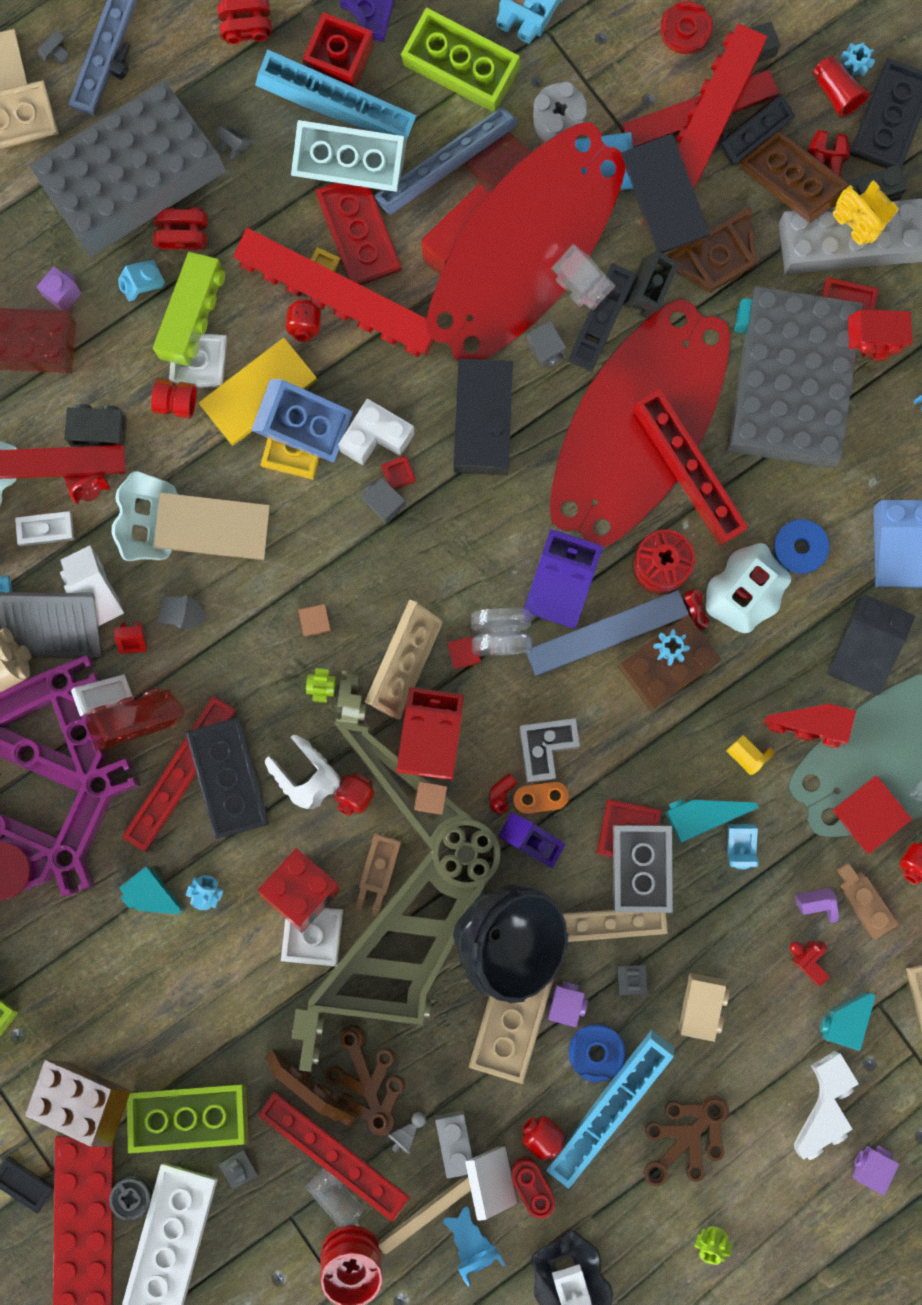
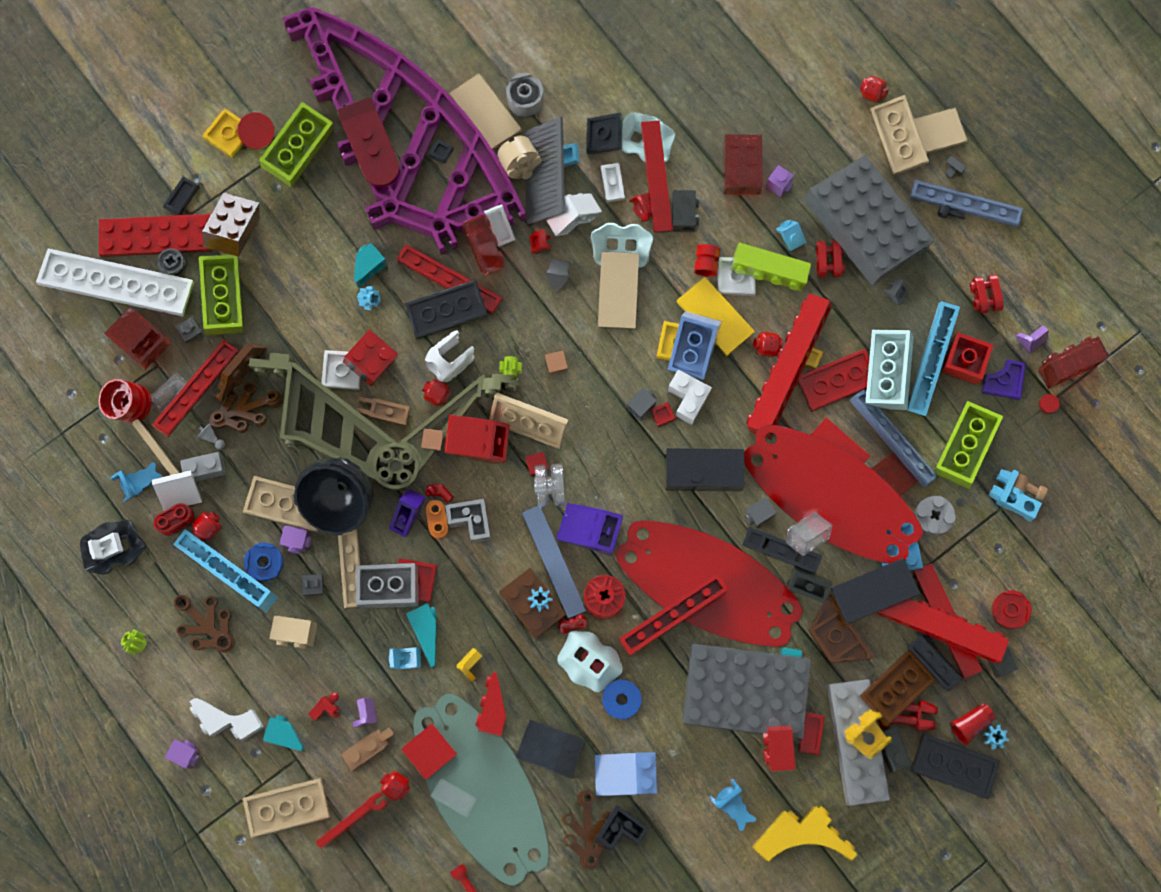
camera: 85 degrees right, 5 degrees down
none -> clear red slope [104,306,171,370]

